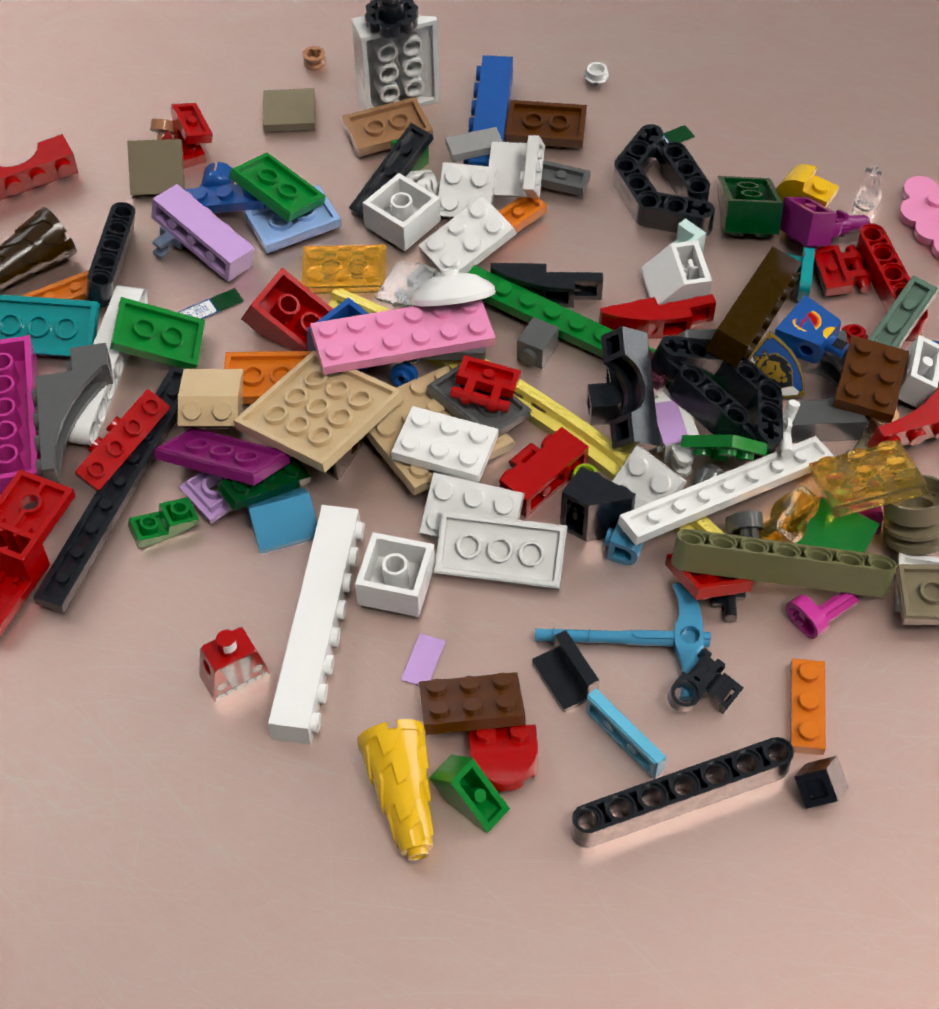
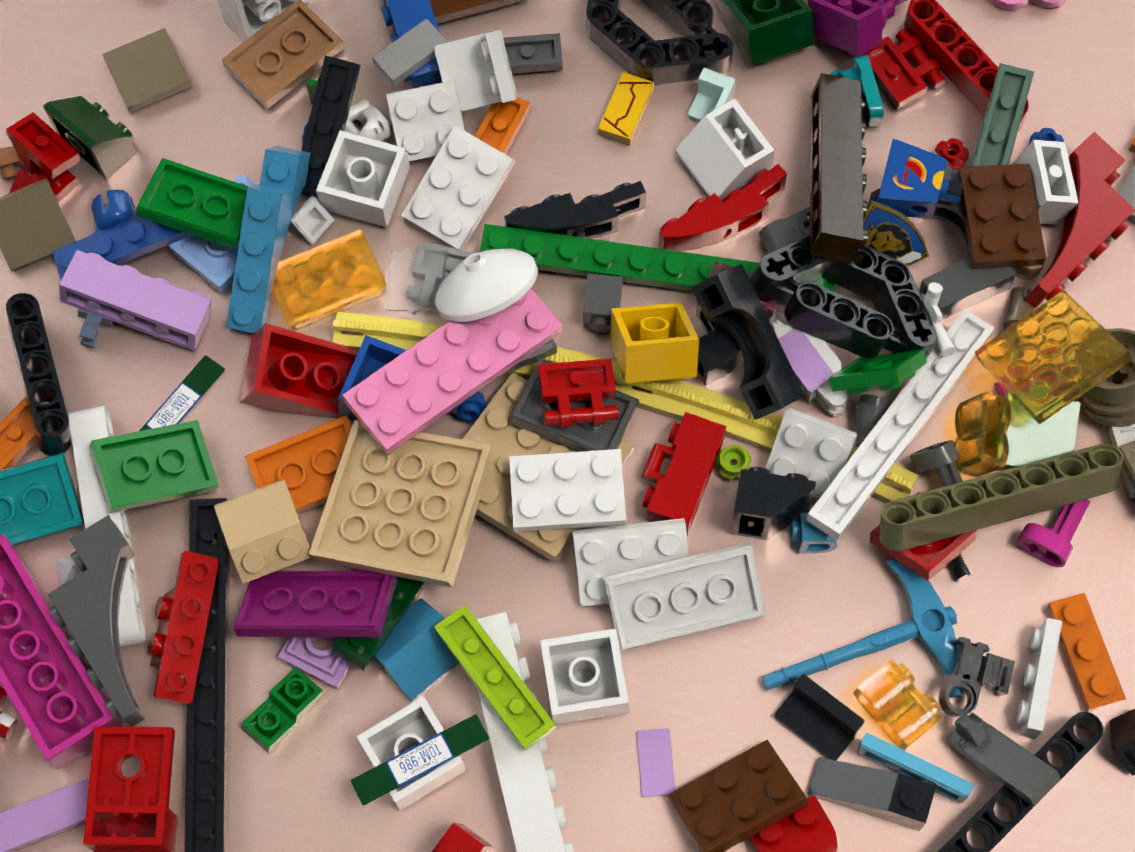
camera: 20 degrees left, 15 degrees up
none -> dark green slope [43,96,137,180]
none -> dark azure arch [226,146,311,333]
none -> white slope [290,196,335,246]
none -> sticker [351,714,489,806]
none -> white brick [356,696,466,811]
none -> lime plate [434,605,556,752]
none -> yellow tile [598,72,654,145]
none -> yellow brick [610,302,699,384]
none -> slope [808,757,936,831]
none -> clear yellow brick [853,660,942,751]
none -> dark grey hinge [946,712,1061,807]
none -> white plate [1017,618,1062,739]

